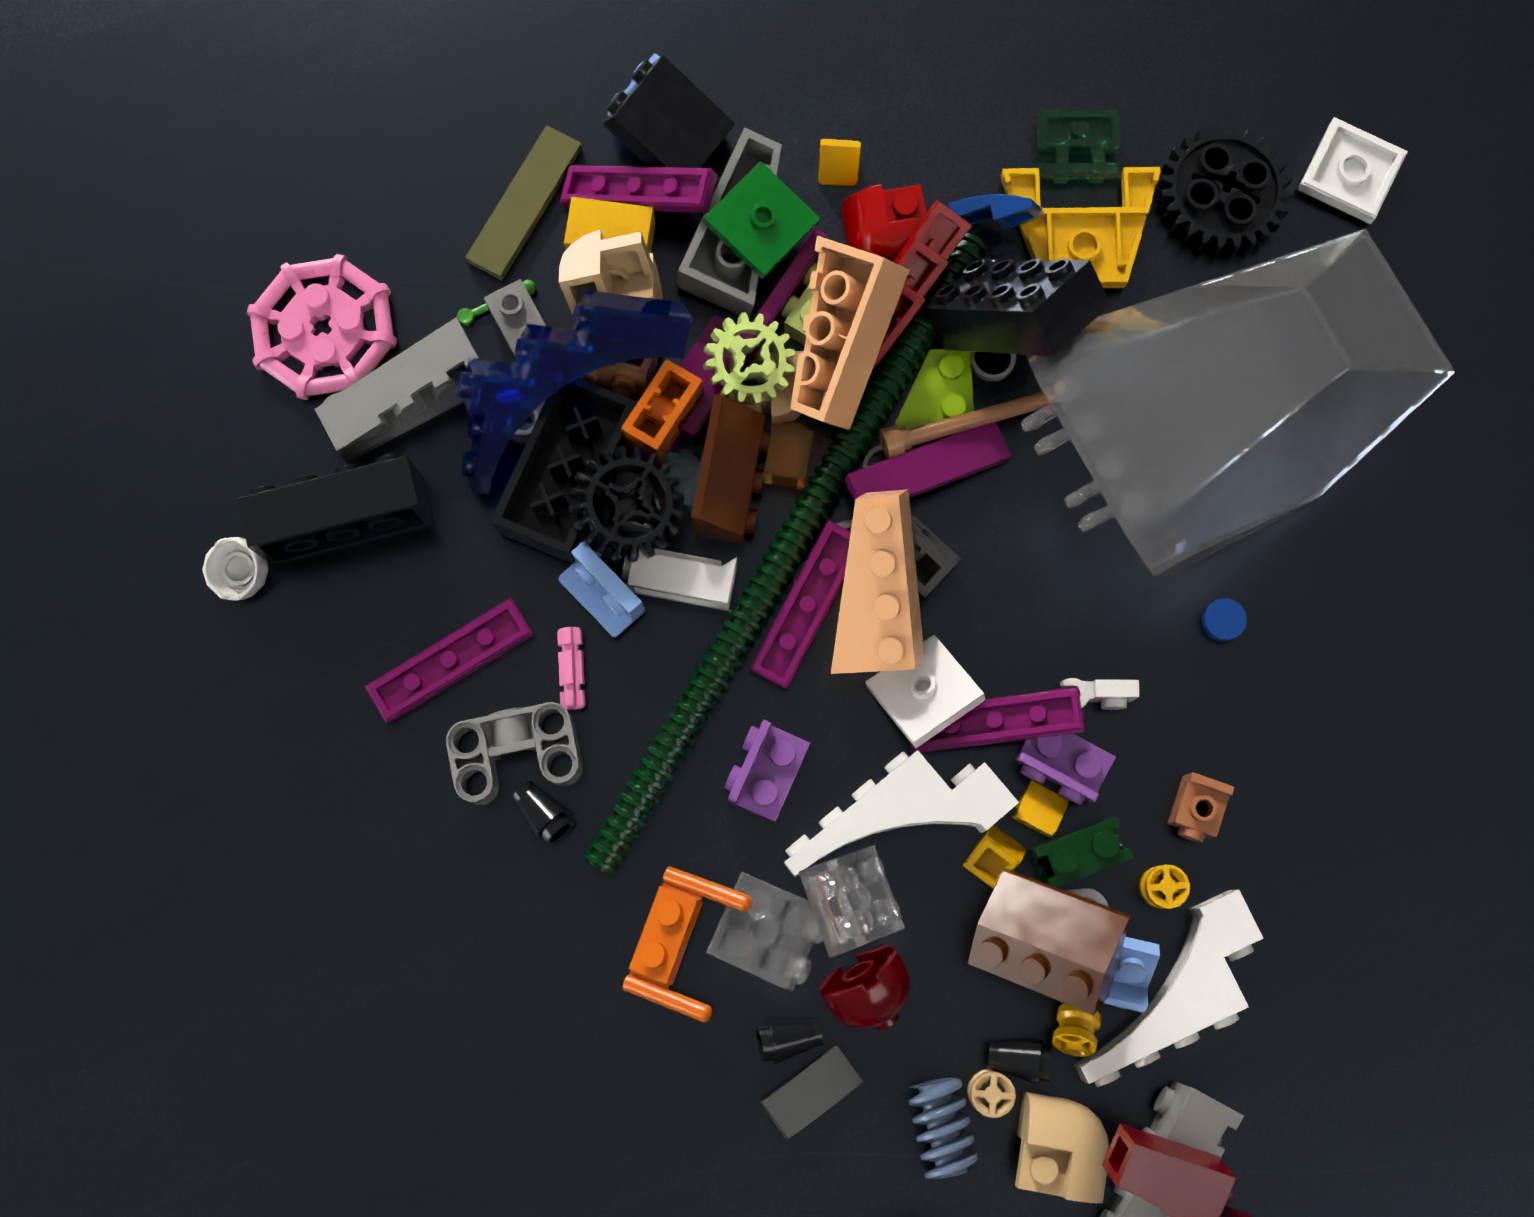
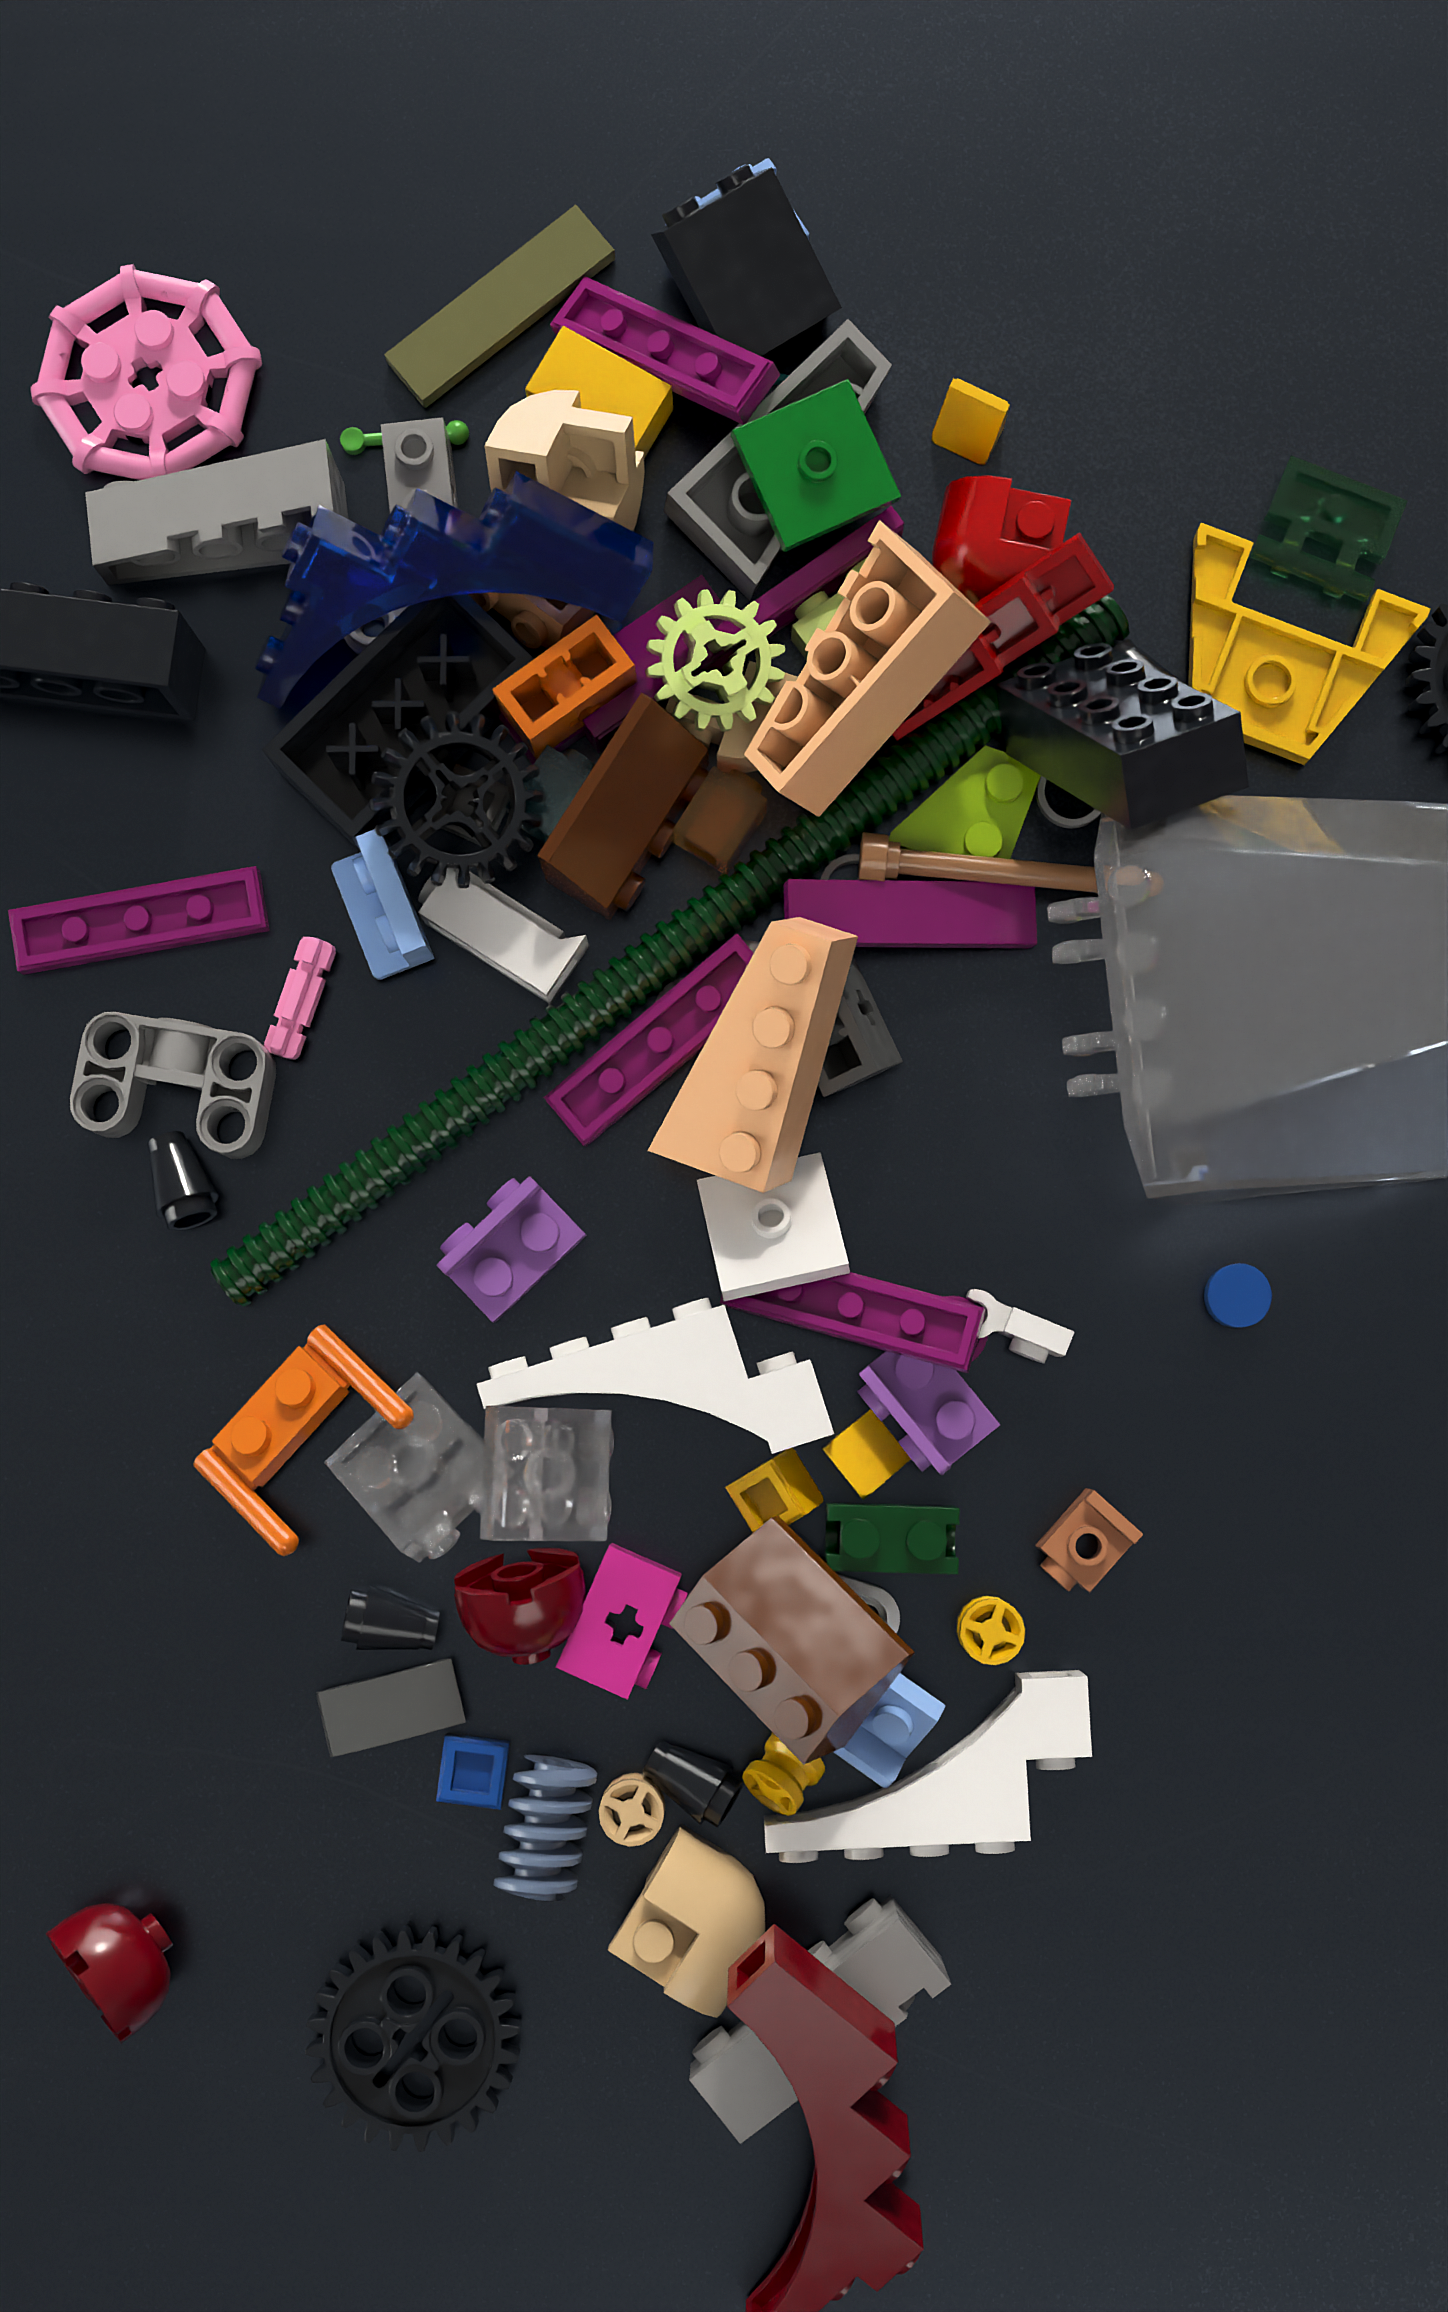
camera: 25 degrees right, 5 degrees up
blue slope [948,194,1044,230] -> none
none -> blue tile [436,1733,511,1810]
none -> dark pink brick [555,1543,688,1700]

